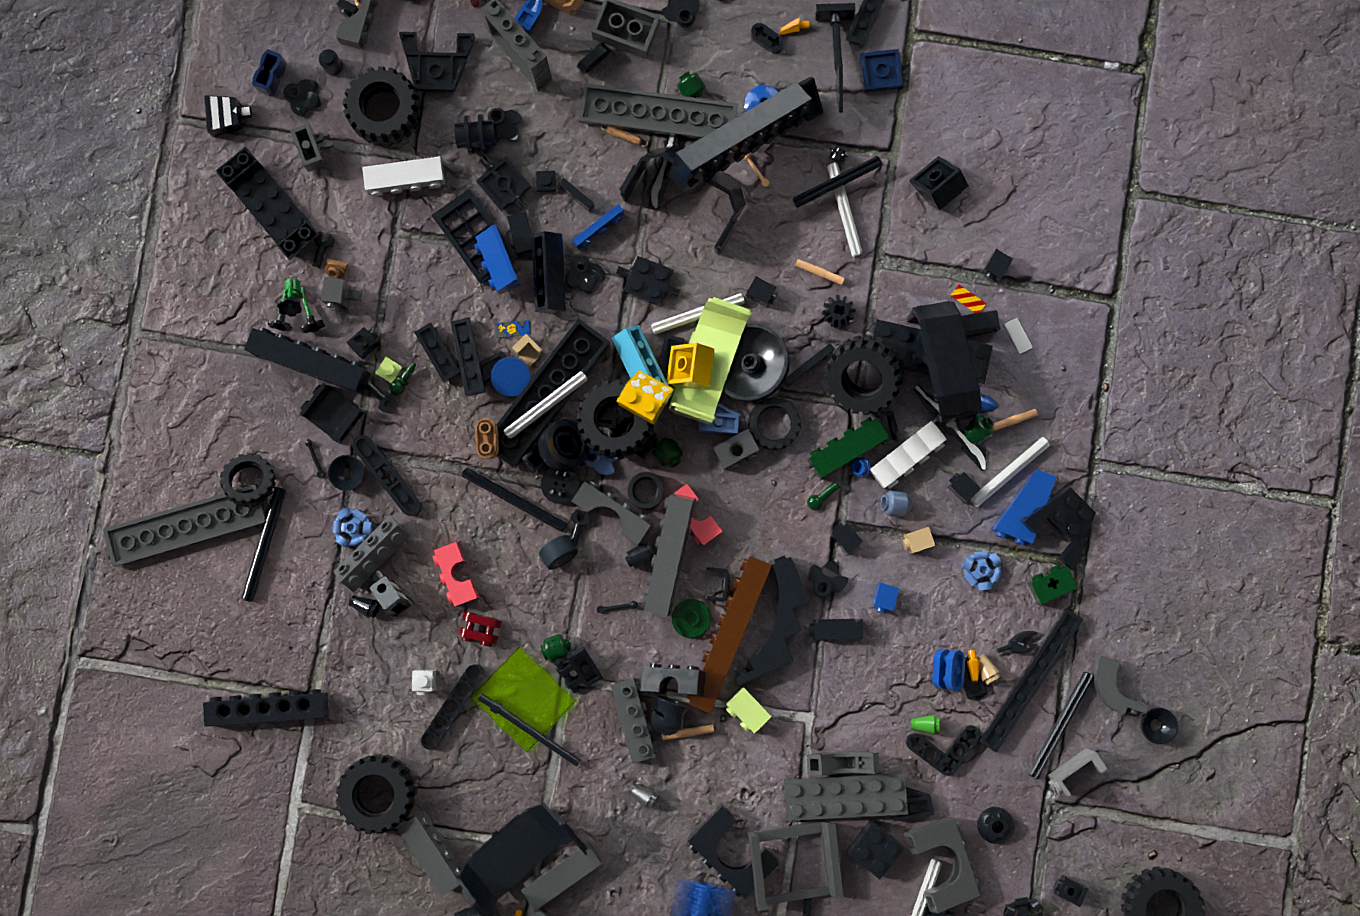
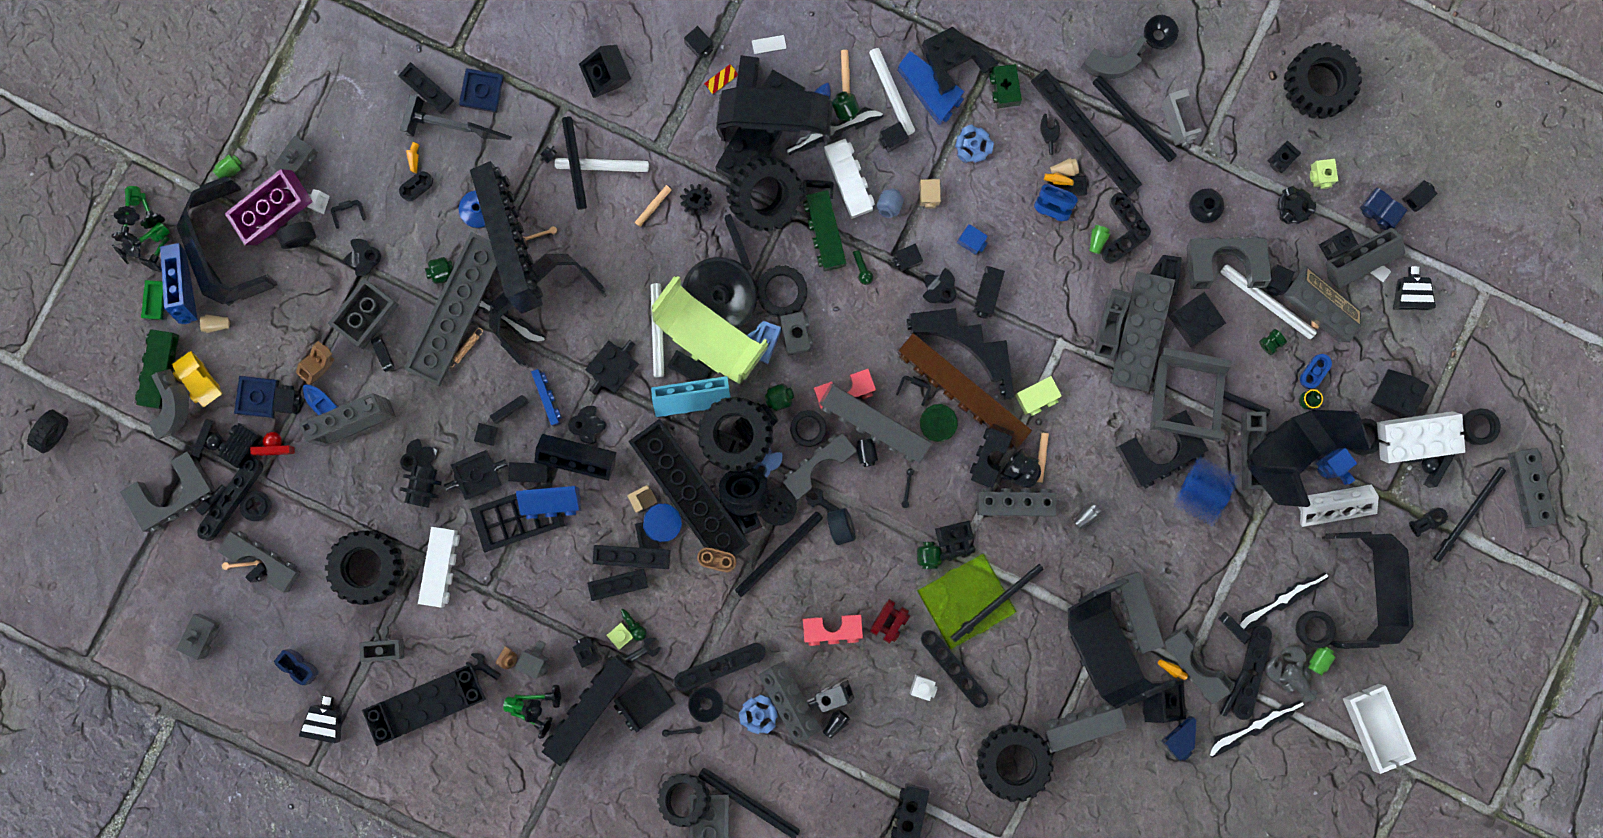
camera: 80 degrees left, 0 degrees up
black plate [283,79,321,117] -> none
black brick [319,49,343,76] -> none
black wing [399,32,475,92] -> none
sticker [495,320,530,337] -> none
white axle [504,372,587,439] -> none
yellow slope [617,370,674,424] -> none
yellow slope [666,343,715,388] -> none
black brick [746,276,777,307] -> none
black tile [798,76,824,121] -> none
blue plate [852,457,871,477] -> none

